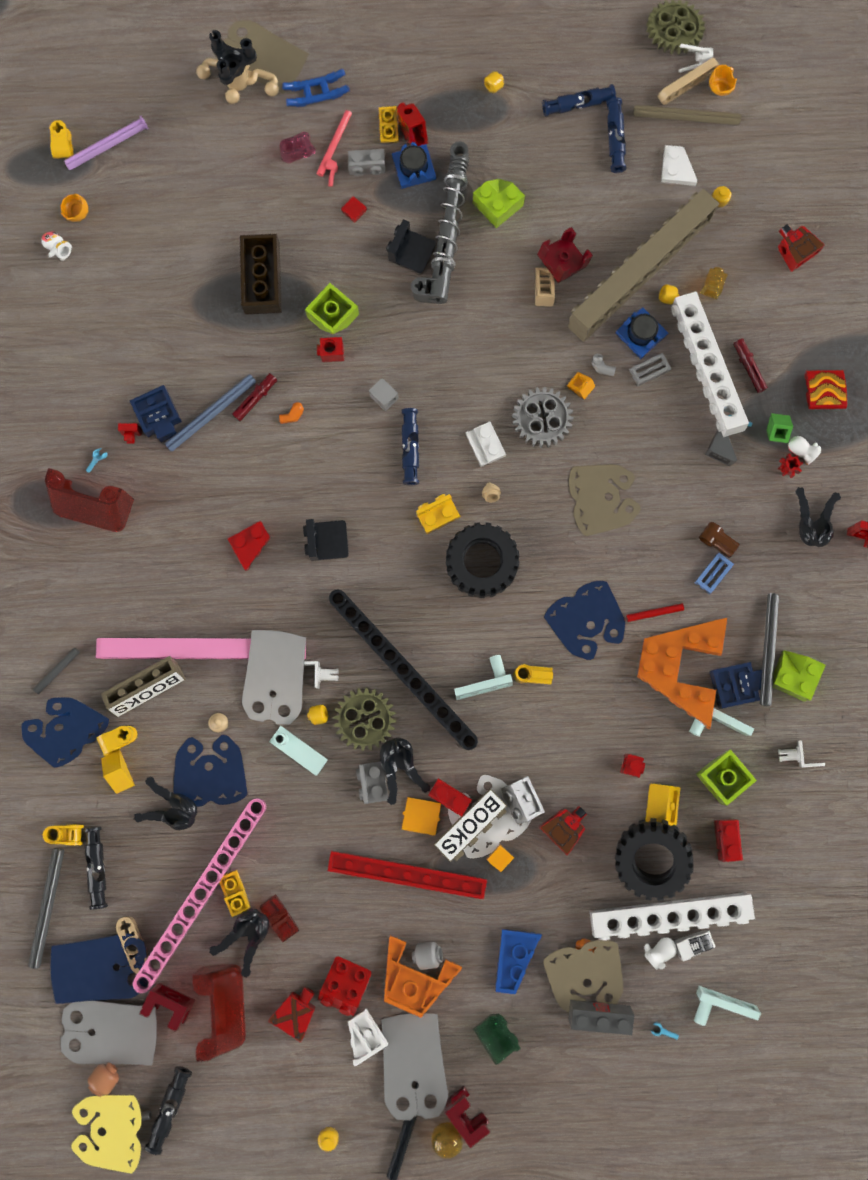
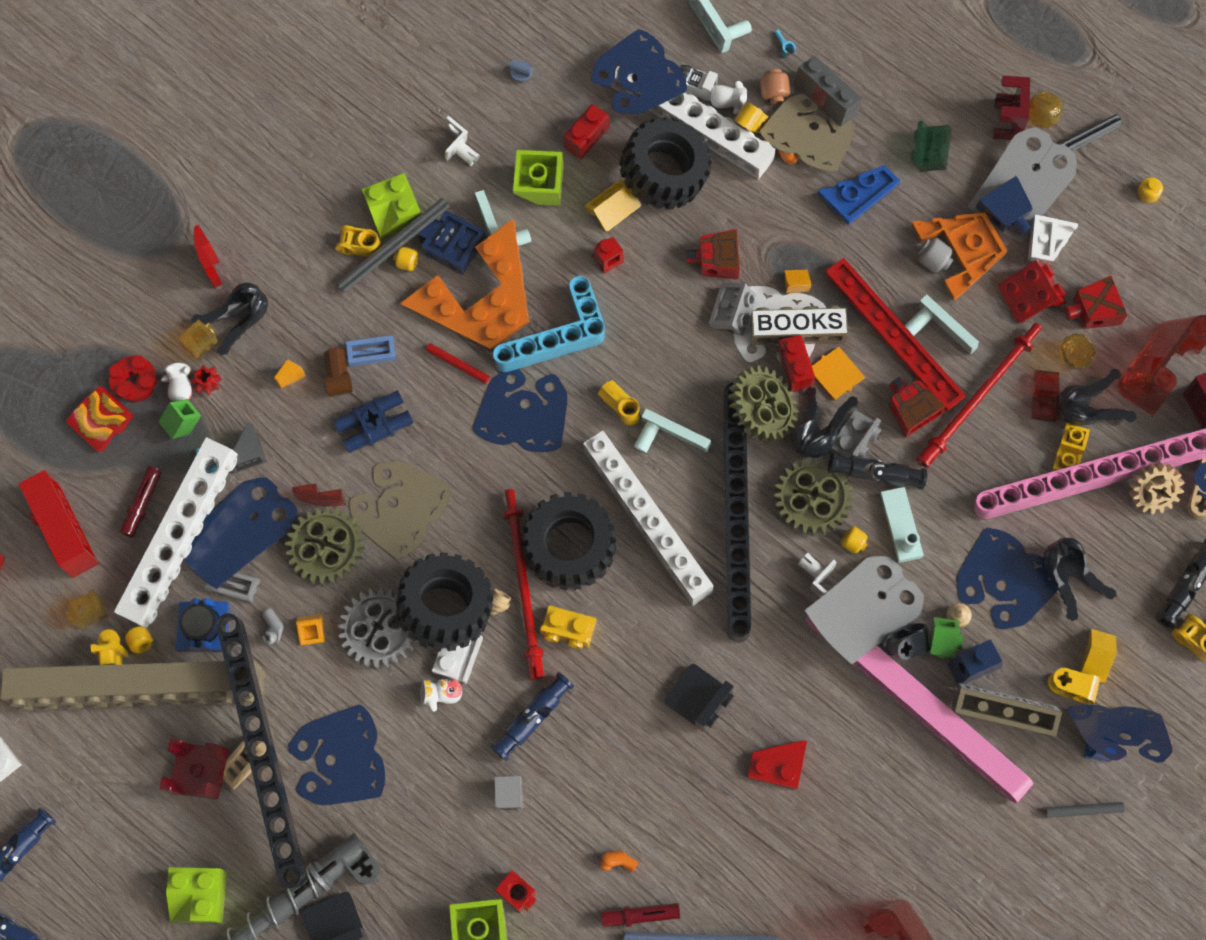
camera: 135 degrees left, 10 degrees down
none -> red brick [18,470,99,578]
none -> yellow hips [91,629,128,665]
none -> red plate [109,355,158,403]
none -> clear yellow brick [178,319,218,362]
none -> dark blue piece [184,477,298,589]
none -> black beam [216,613,306,888]
none -> light orange slope [274,360,306,388]
none -> olive gear [285,507,365,586]
none -> dark blue piece [289,704,385,805]
none -> clear red slope [292,484,346,506]
none -> dark blue pin [333,390,414,453]
none -> yellow piece [335,225,382,257]
none -> yellow piece [393,247,418,272]
none -> black tyre [396,553,493,652]
none -> white animal [420,678,462,712]
none -> medium azure beam [493,276,605,372]
none -> red bar [502,489,545,680]
none -> sand blue plate [509,60,533,82]
none -> white brick [583,431,713,606]
none -> dark blue piece [591,29,687,114]
none -> olive gear [728,366,798,443]
none -> yellow piece [734,101,768,134]
none -> nougat head [760,69,791,104]
none -> black piece [827,452,927,490]
none -> black piece [881,623,930,660]
none -> torso [889,377,946,438]
none -> light aqua piece [904,295,979,355]
none -> red bar [916,323,1042,468]
none -> bright green brick [929,617,963,659]
none -> dark blue torso [947,640,1003,684]
none -> dark blue torso [976,176,1033,236]
none -> clear yellow hair [1058,333,1096,370]
none -> tan gear [1129,461,1185,514]

